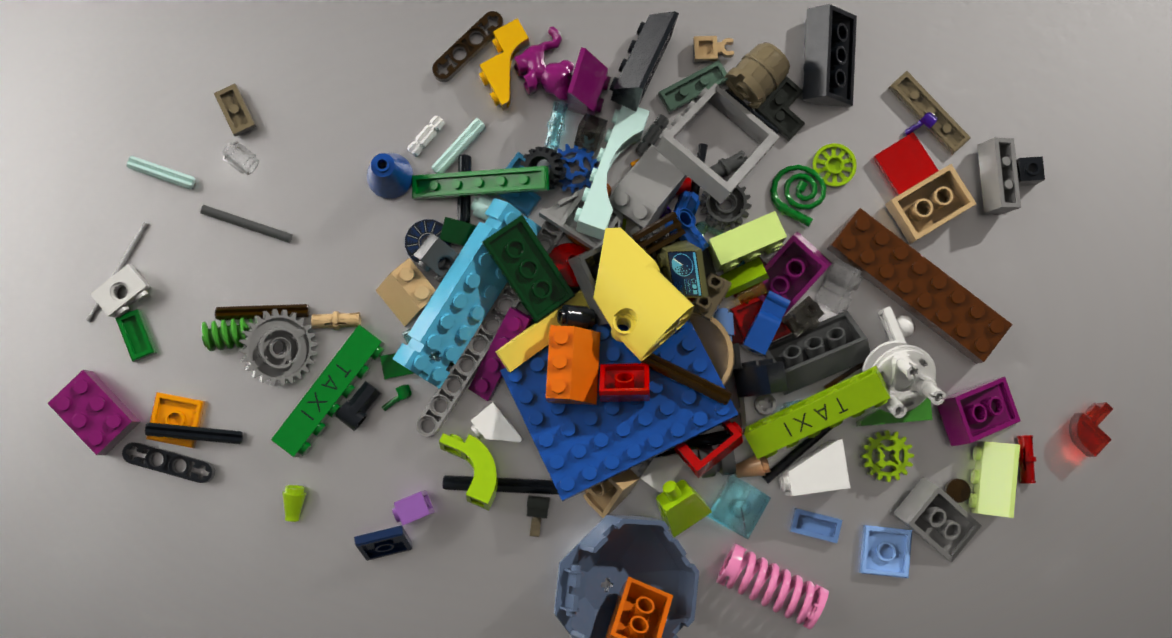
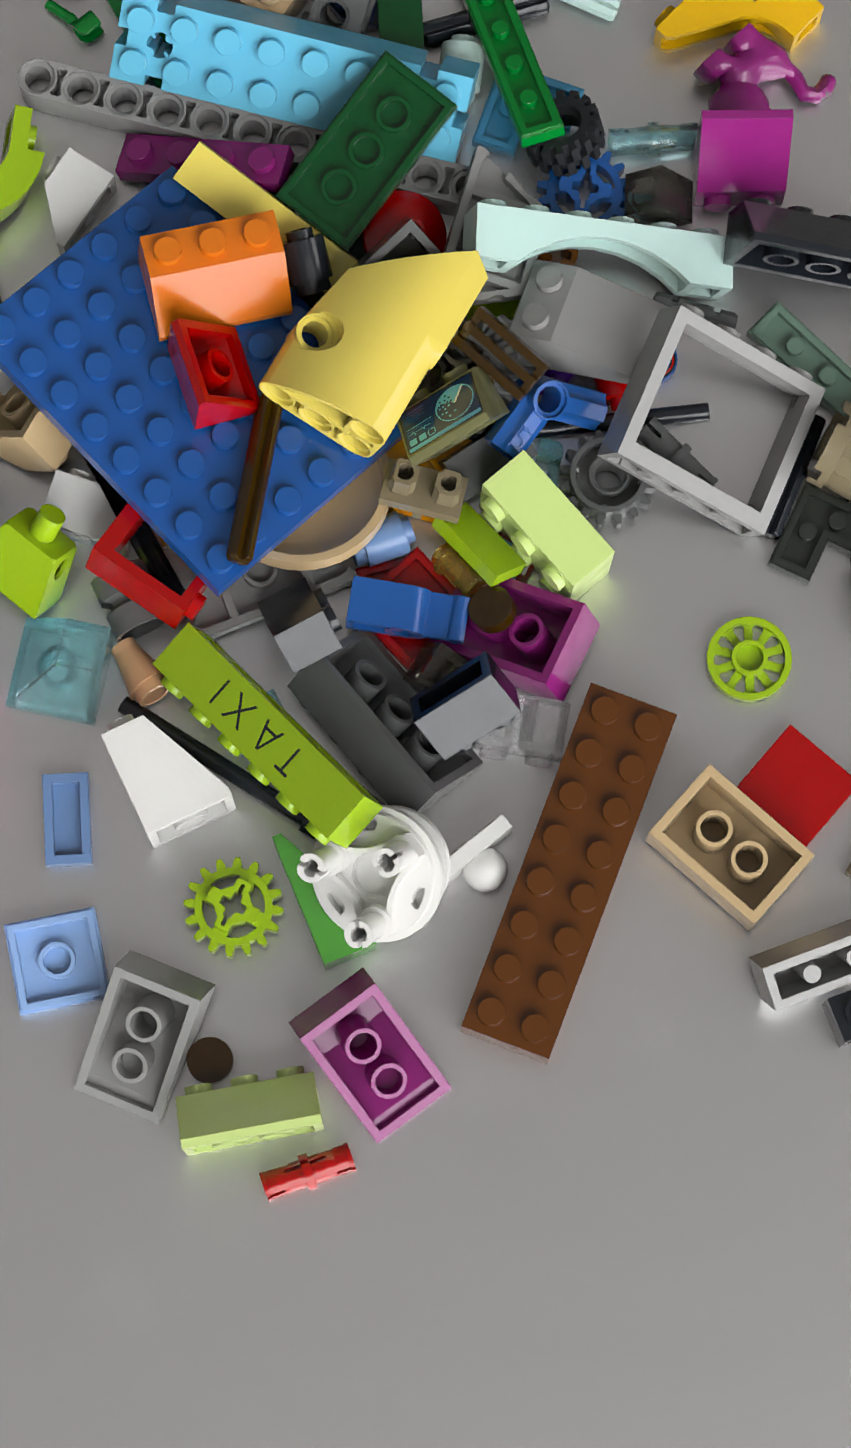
camera: 75 degrees right, 5 degrees down
light grey bush [754,394,777,415] -> none
green piece [770,165,827,227] -> none
clear red brick [1069,402,1113,457] -> none
none -> piece [410,651,522,760]
none -> dark brown tile [468,585,517,634]

